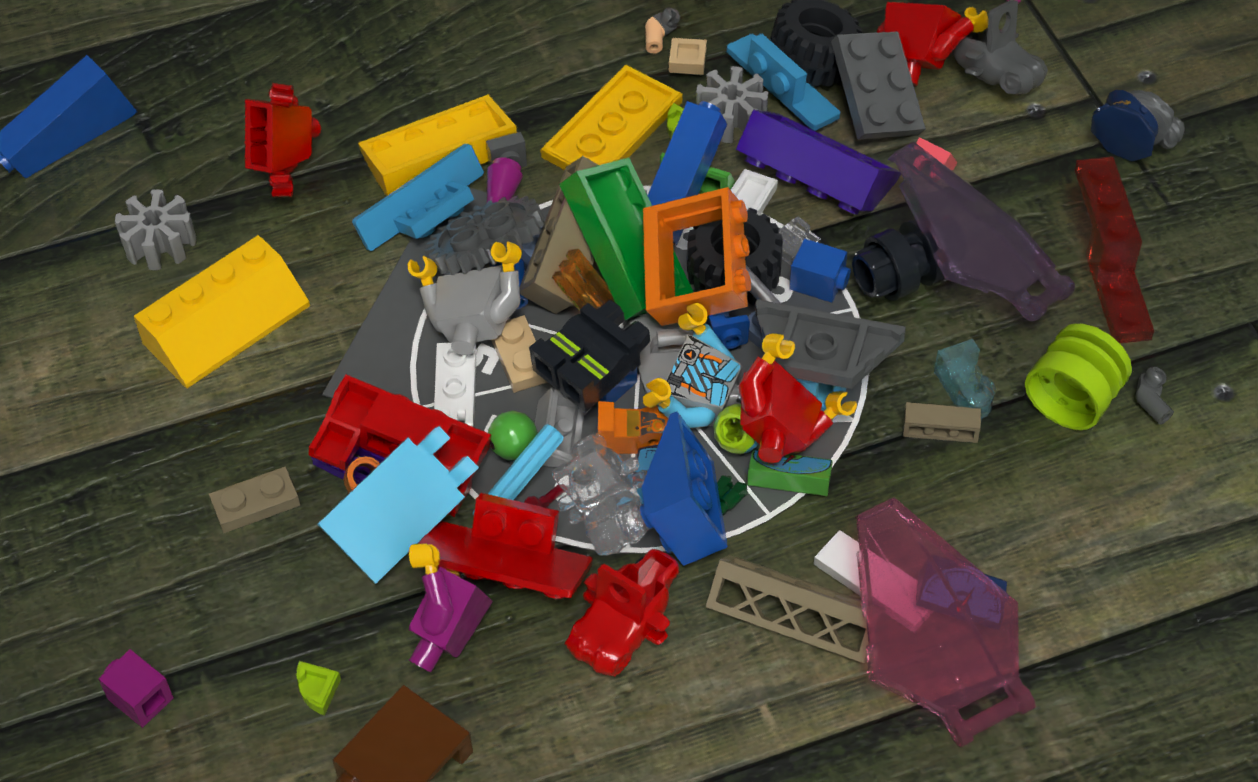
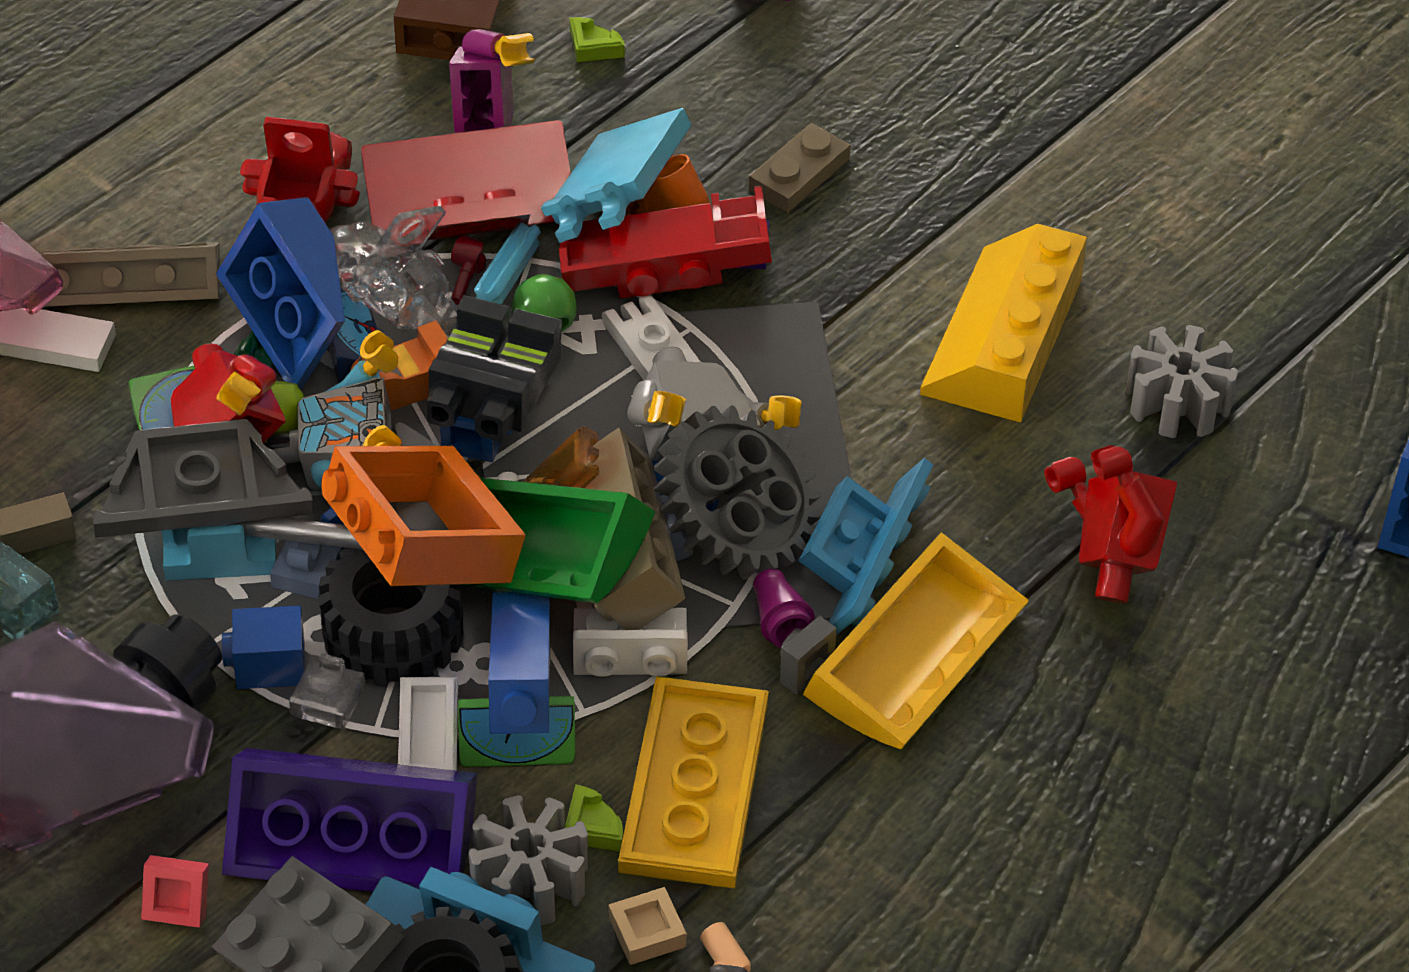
camera: 150 degrees right, 5 degrees down
tan plate [491,315,547,393] -> none

